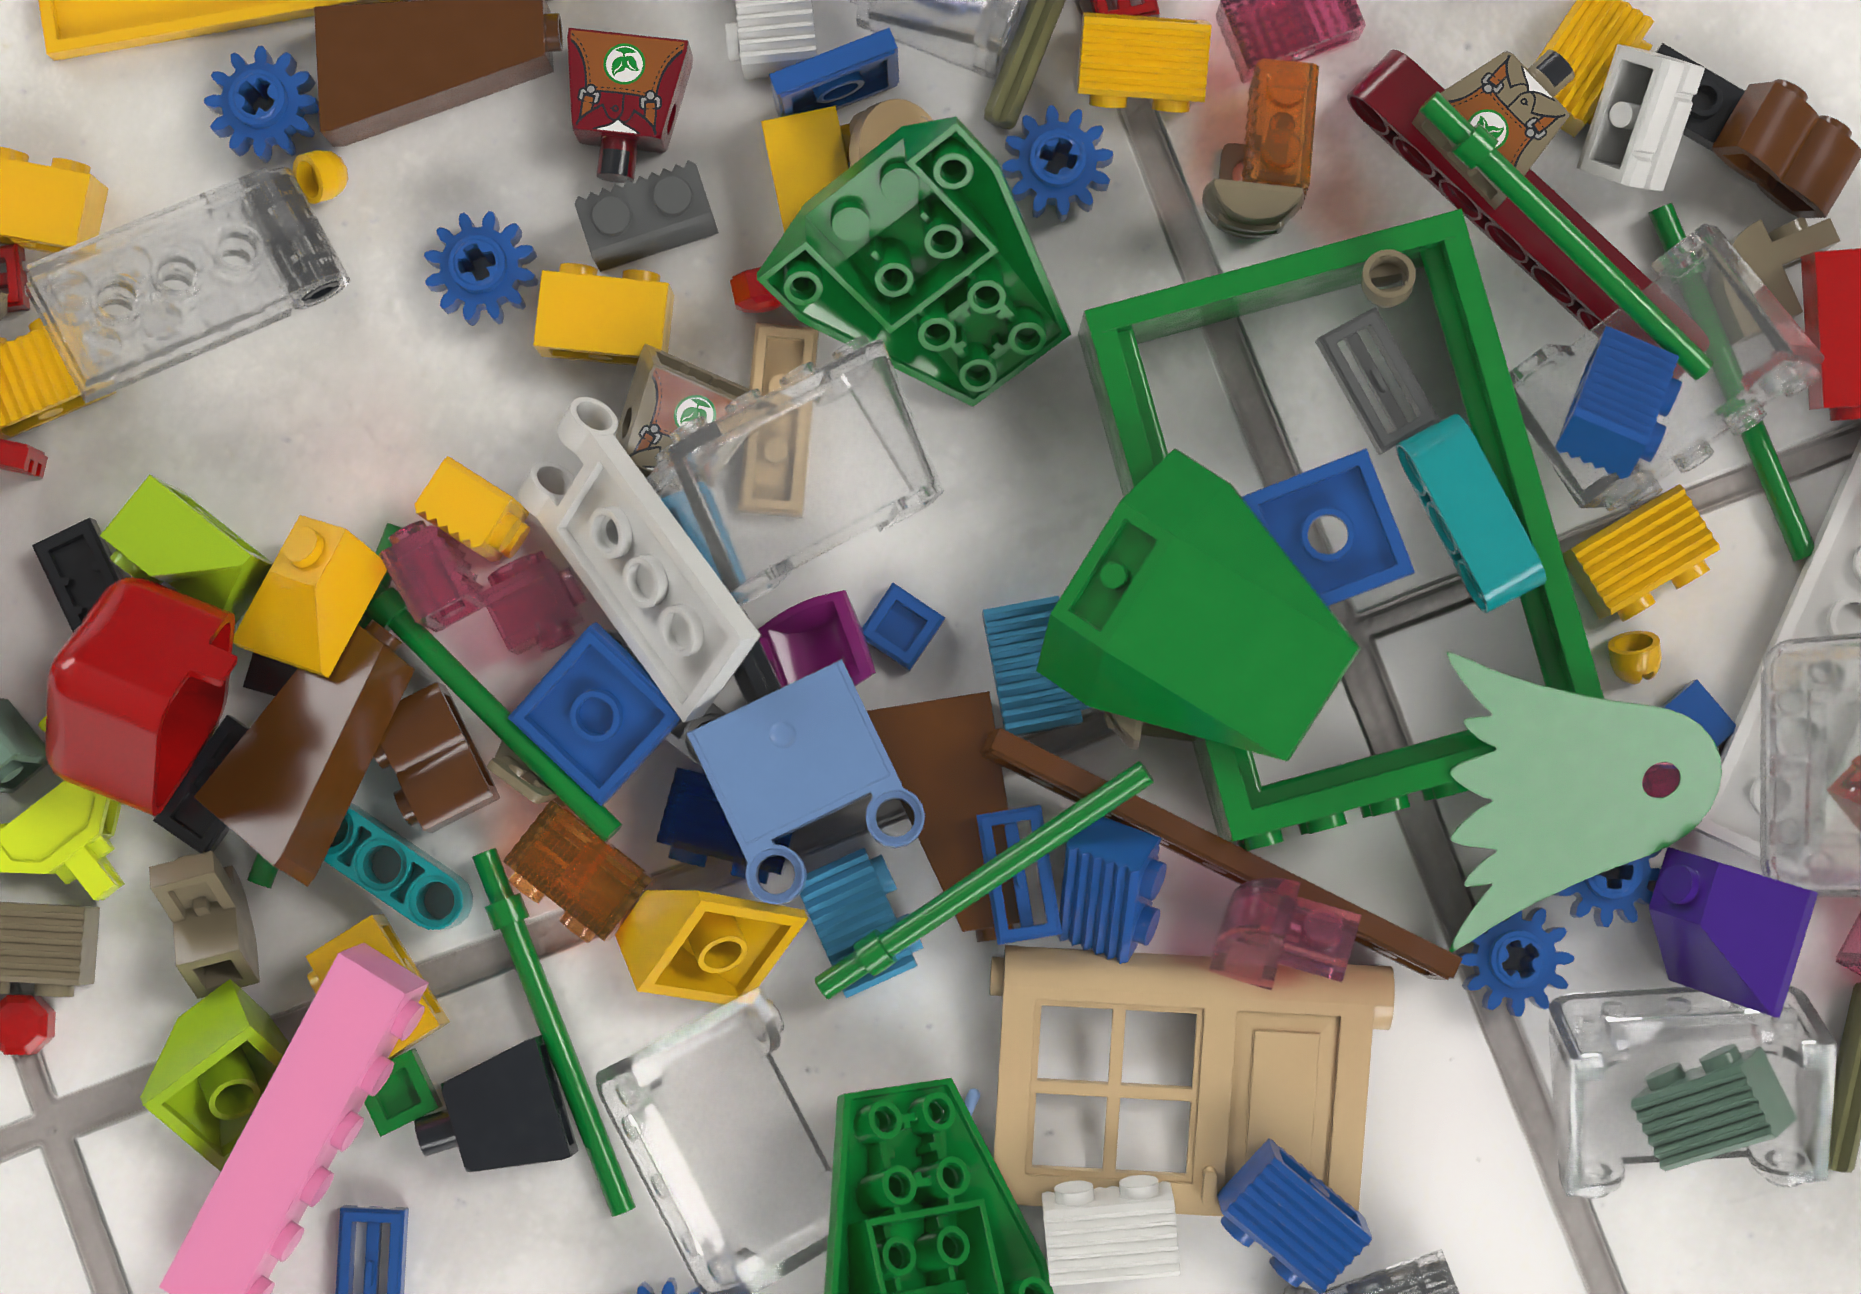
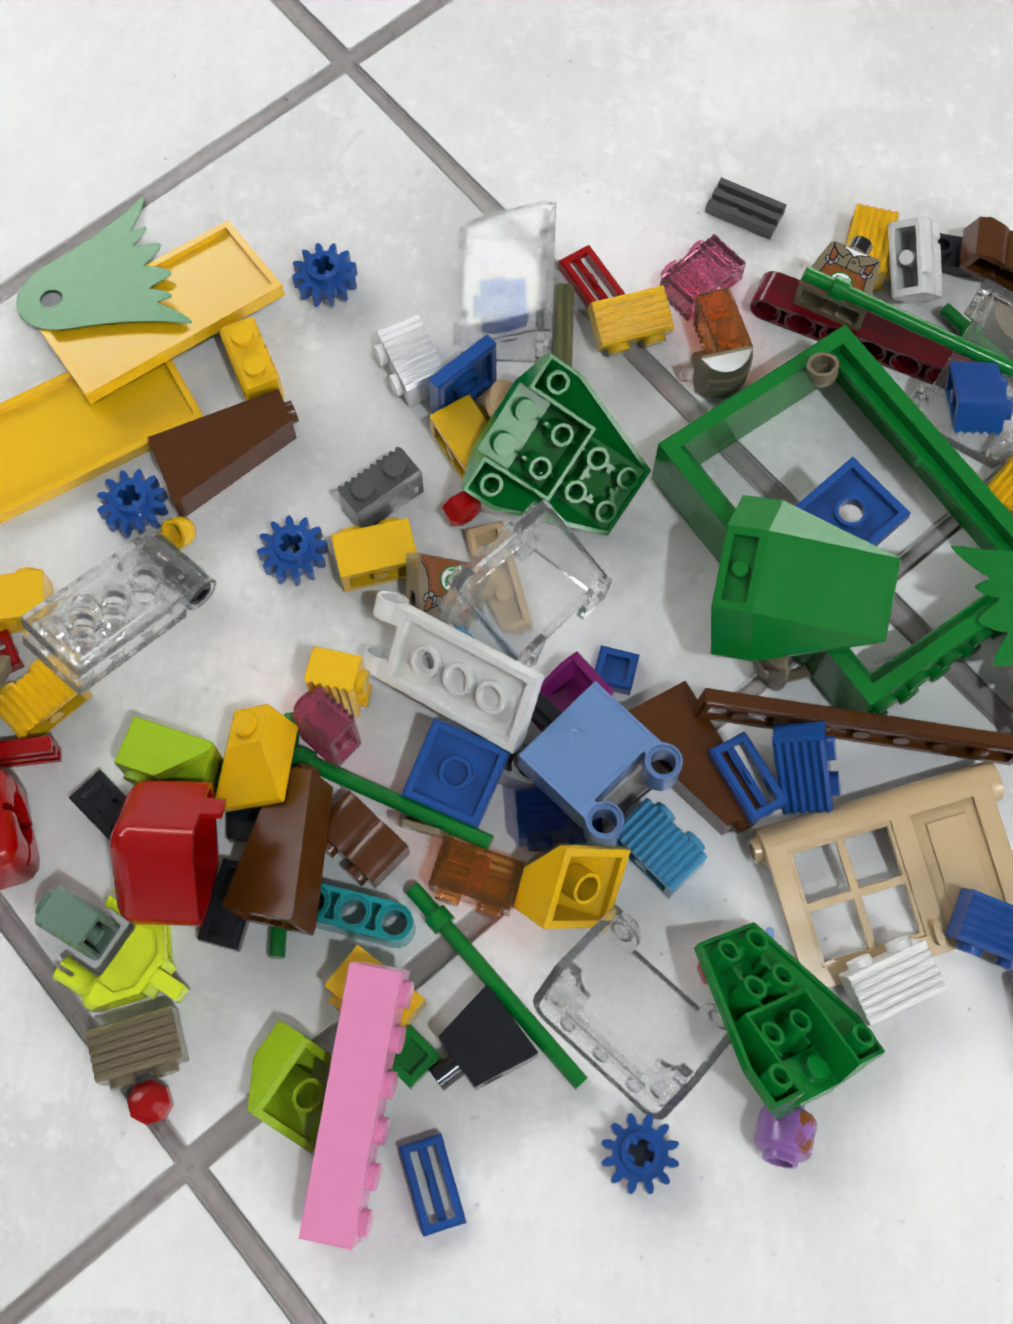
camera: 20 degrees left, 15 degrees down
dark tan brick [149,851,260,999] -> none
clear pink brick [479,551,587,655] -> none
torso [567,28,693,183] -> none
green bar [814,760,1154,1000] -> none
dark azure brick [982,596,1091,736] -> none
blue gear [1002,105,1114,222] -> none
clear pink brick [1209,878,1361,991] -> none
dark grey tile [1315,307,1440,455] -> none
teal beam [1396,414,1546,613] -> none

